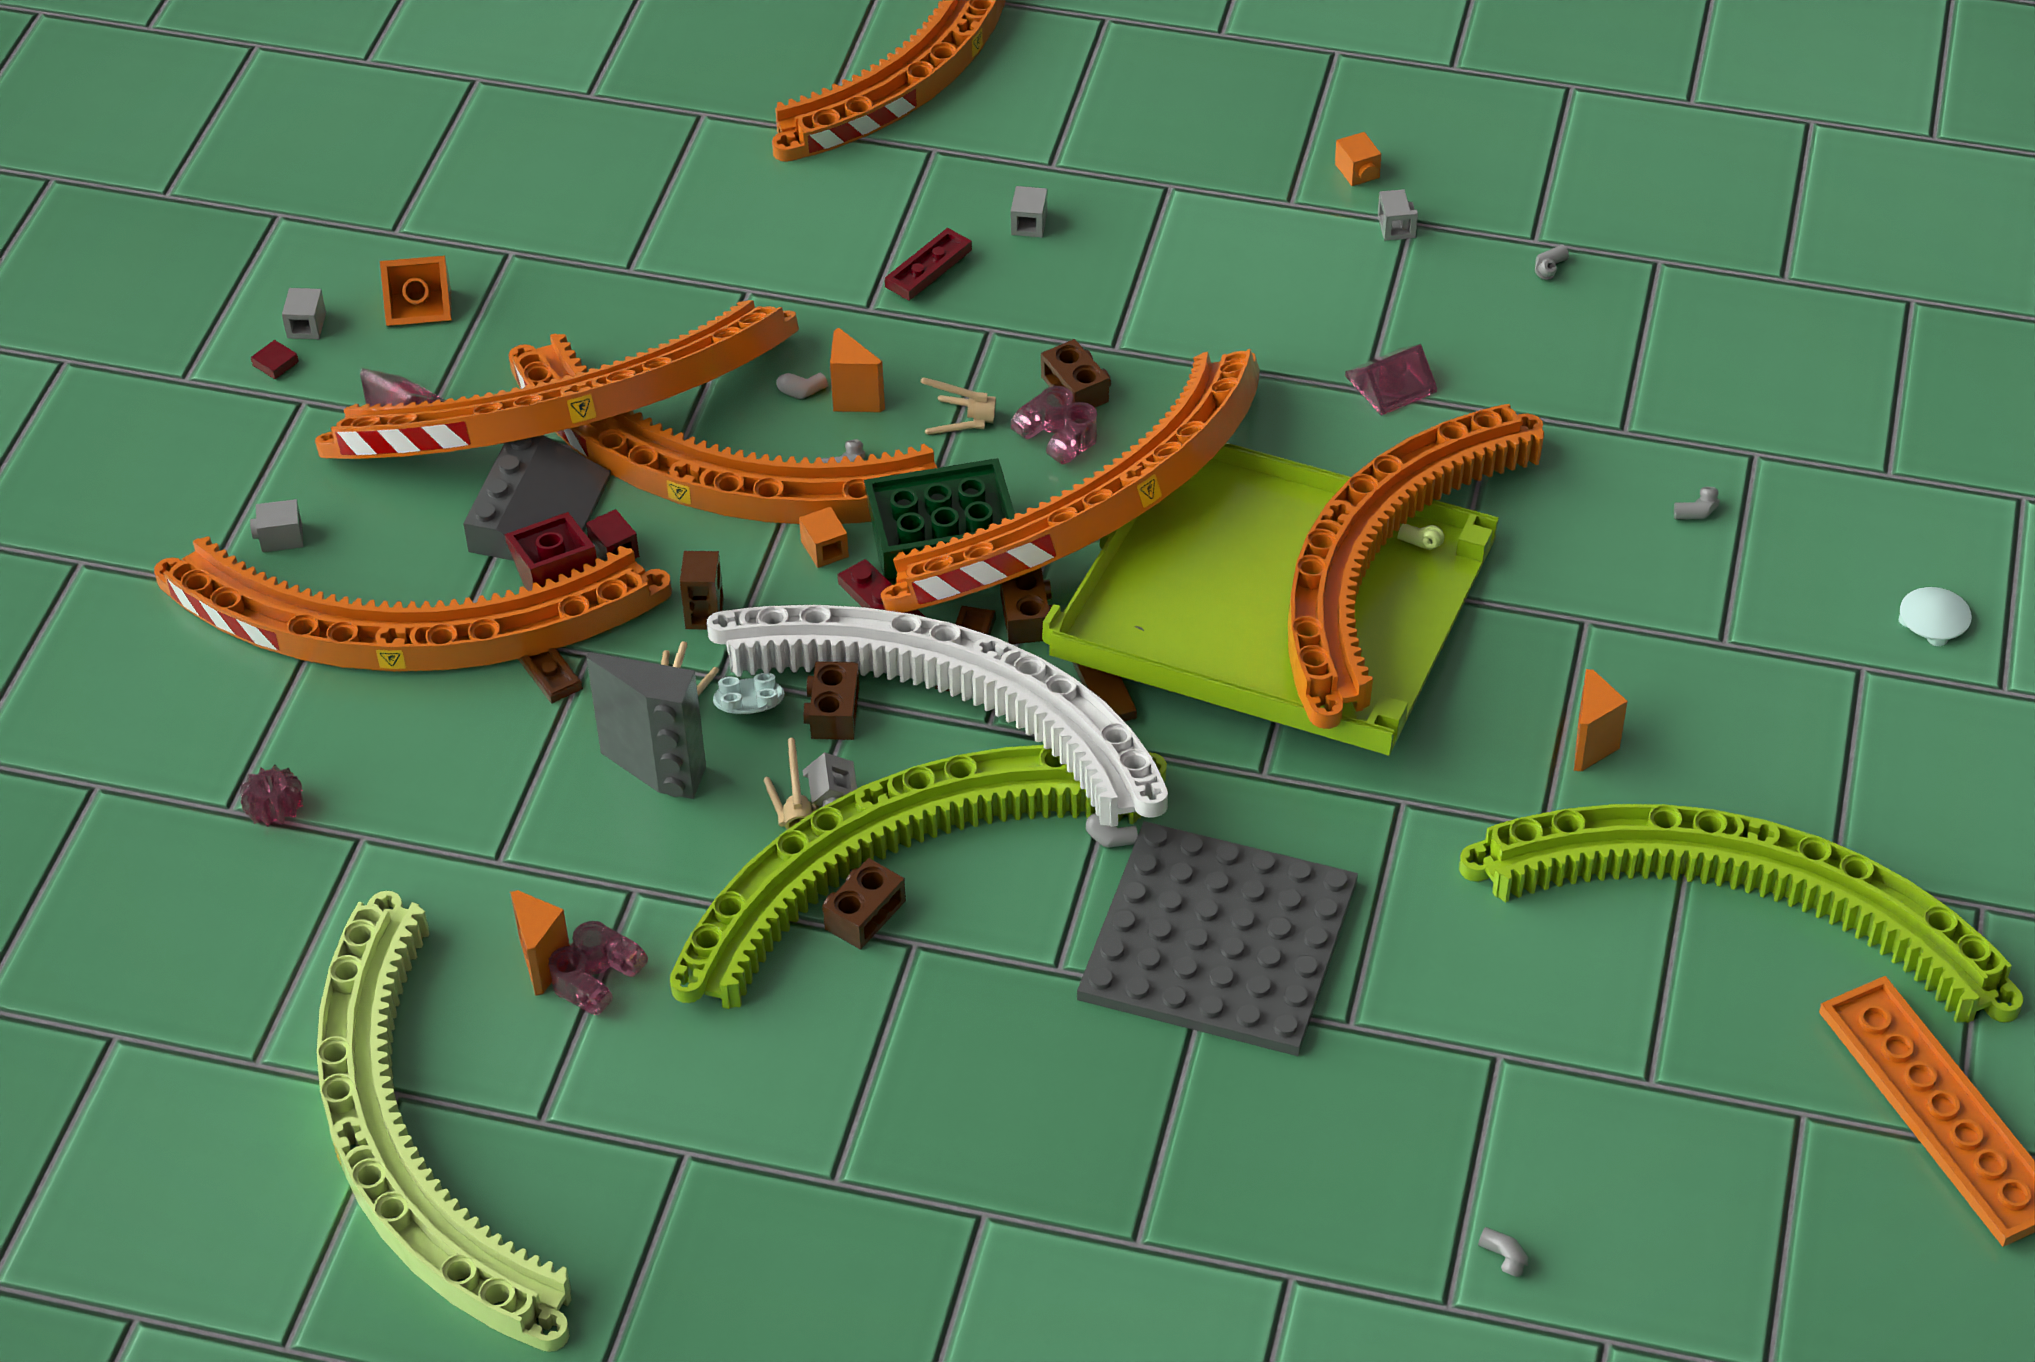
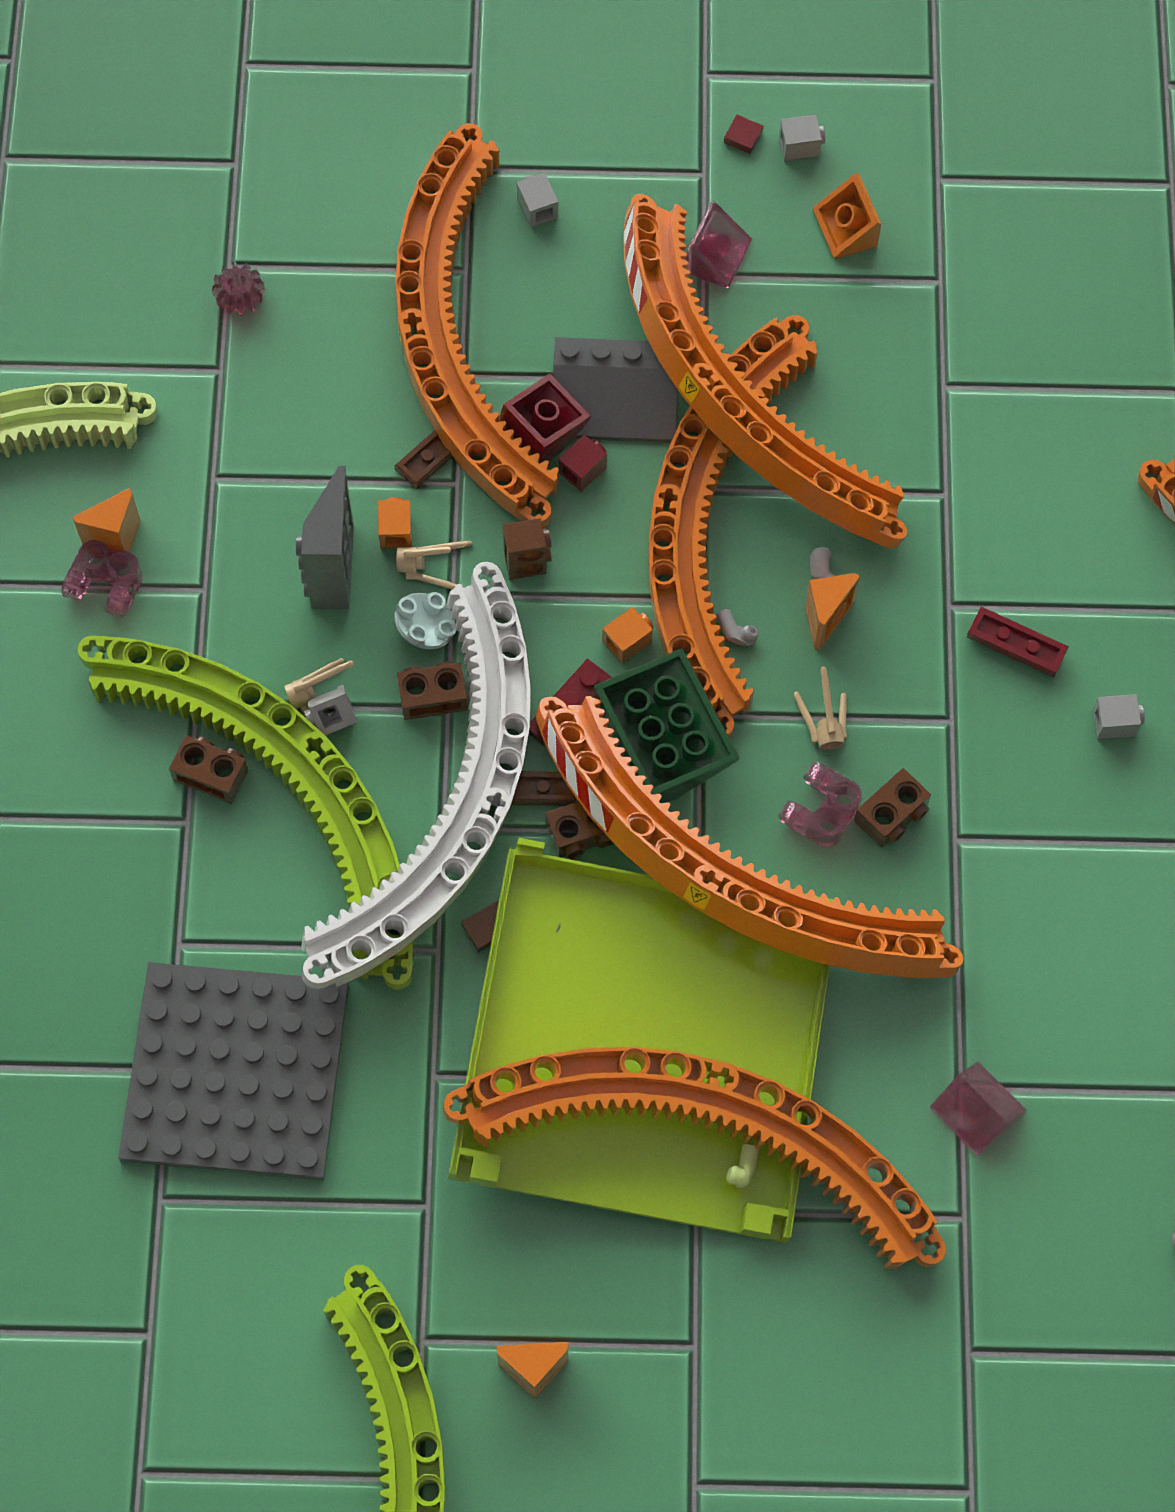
camera: 75 degrees right, 20 degrees up
light grey arm [1674,486,1720,519] -> none

